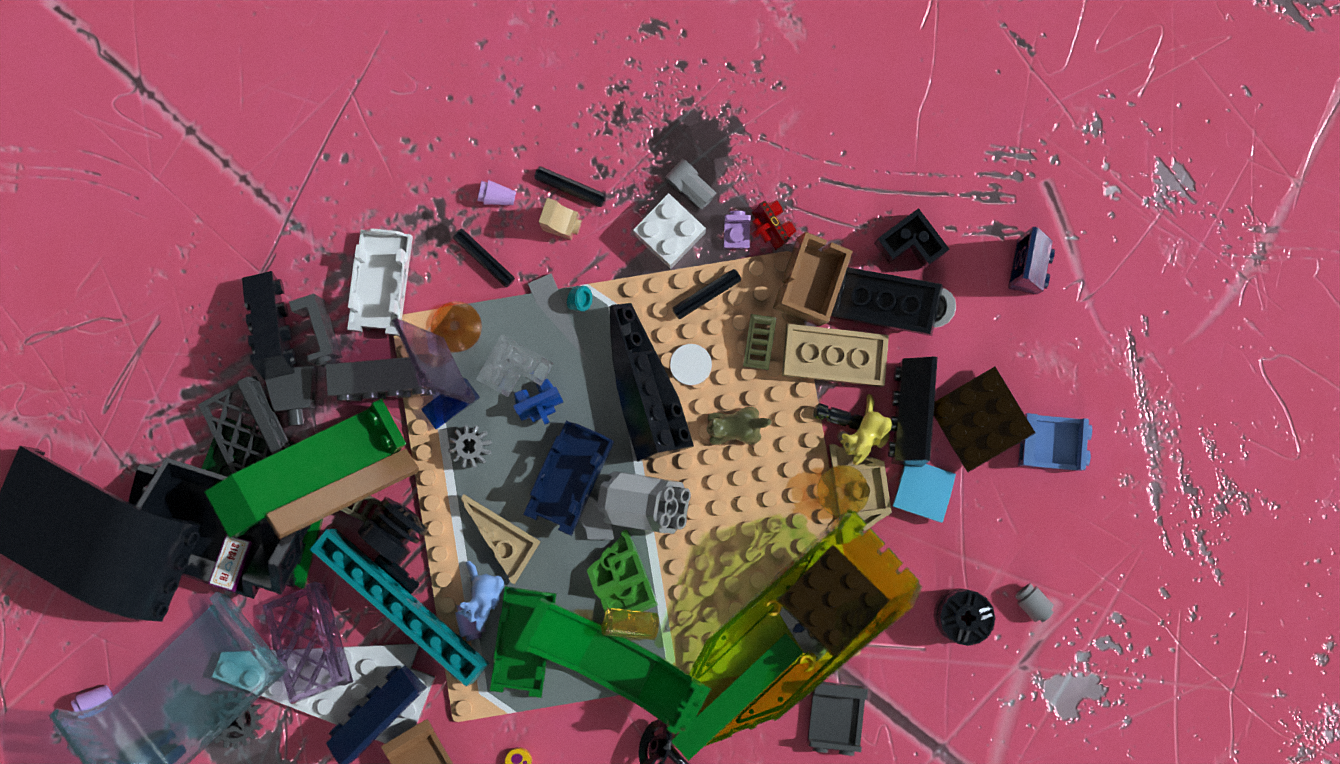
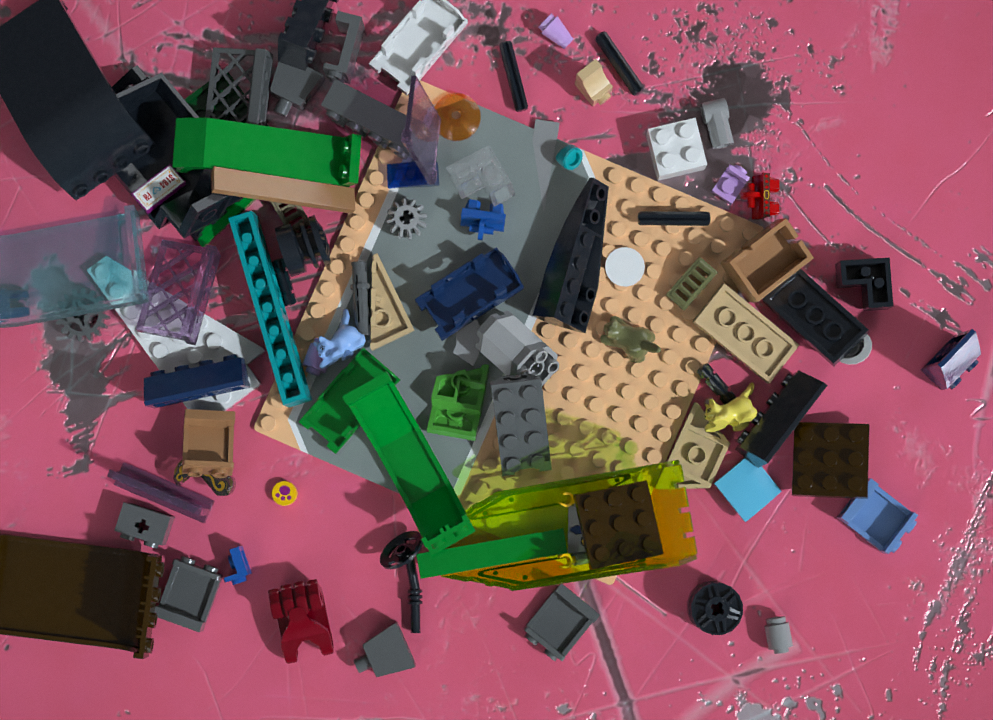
camera: 30 degrees right, 0 degrees up
clear yellow brick [601,608,659,640] -> none
clear yellow plate [817,465,869,517] -> none
none -> dark grey pin [350,261,371,336]
none -> dark grey piece [491,373,552,476]

